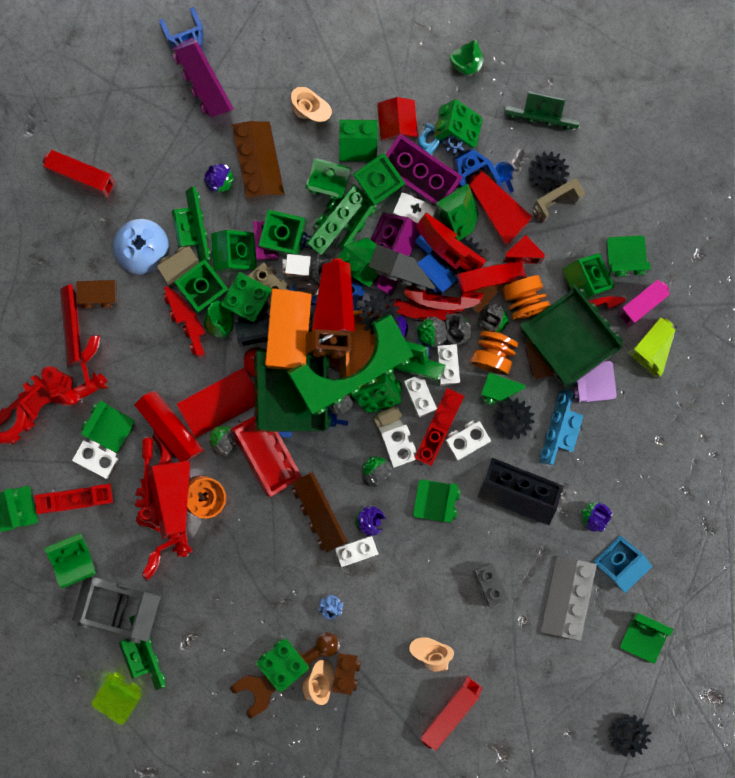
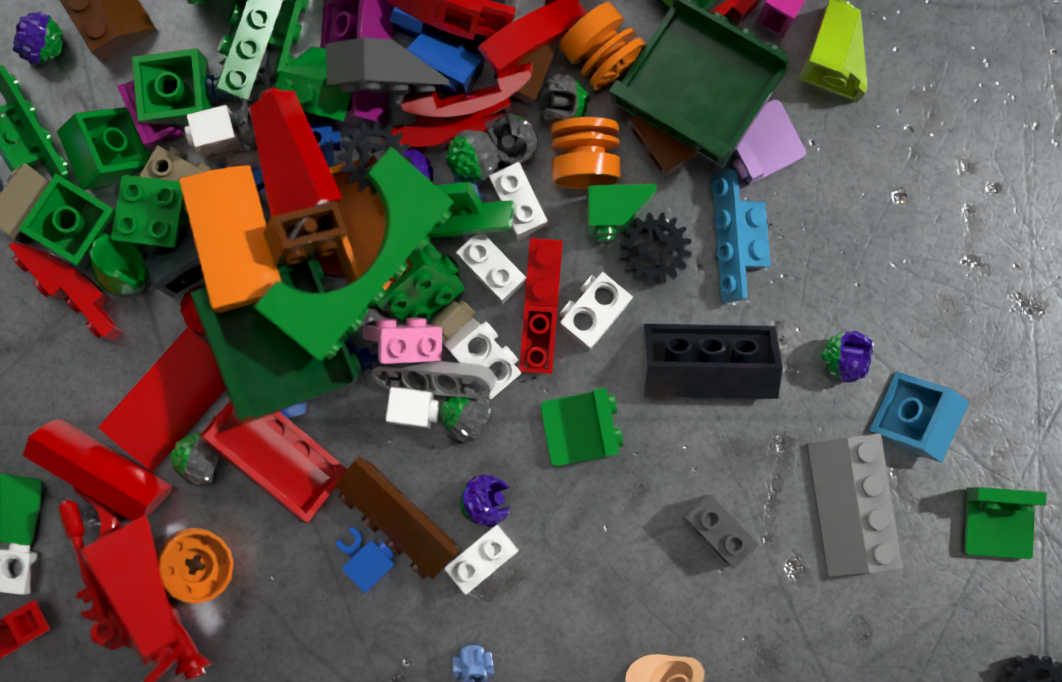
camera: 15 degrees left, 0 degrees up
none -> blue brick [336,527,397,593]
none -> bright pink bracket [363,318,442,364]
none -> light grey beam [372,361,496,399]
none -> white brick [386,387,440,430]

